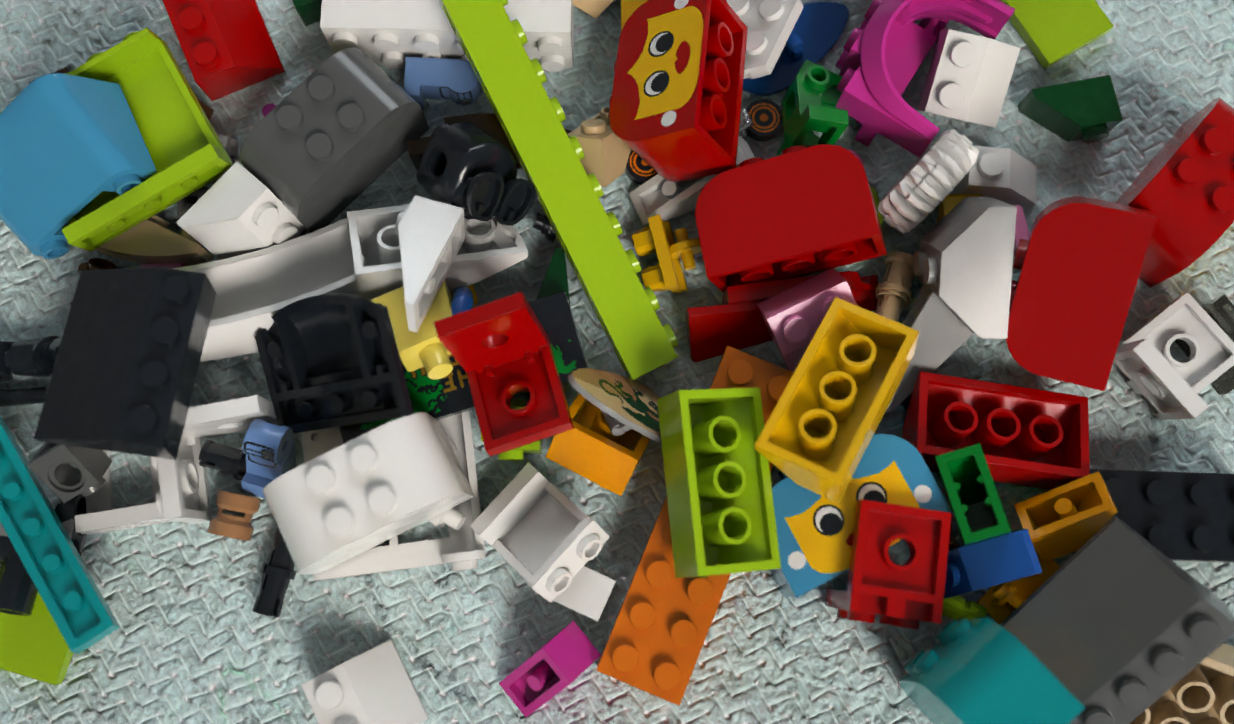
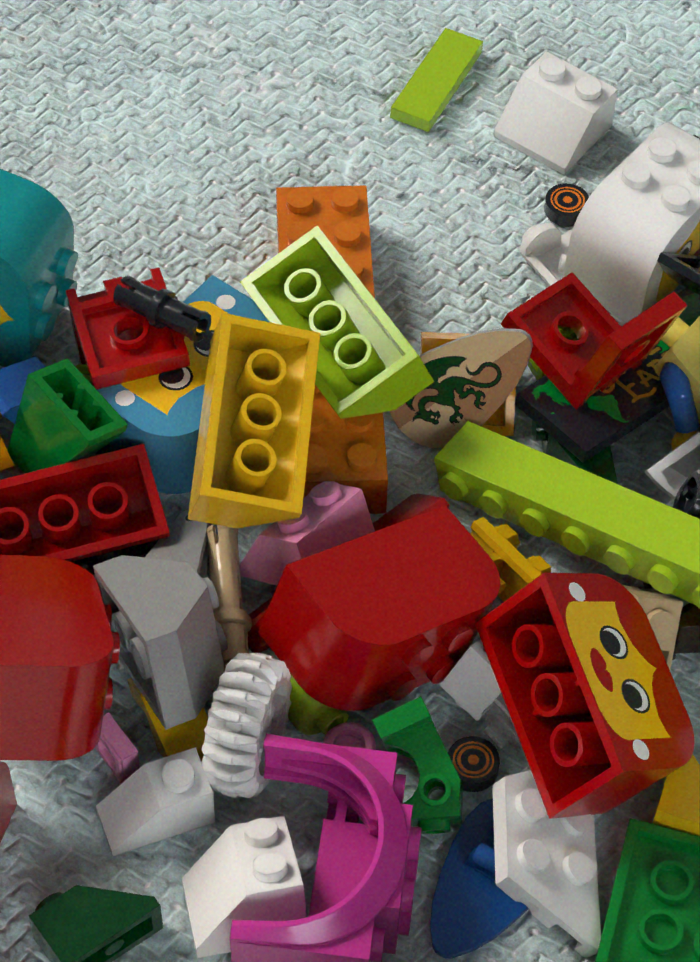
camera: 155 degrees right, 25 degrees down
white panel [470,462,610,603] -> none
dark pink slope [499,620,601,717] -> none
white brick [553,566,616,621] -> none
none -> black pin [113,276,211,342]
none -> black tile [544,183,589,227]

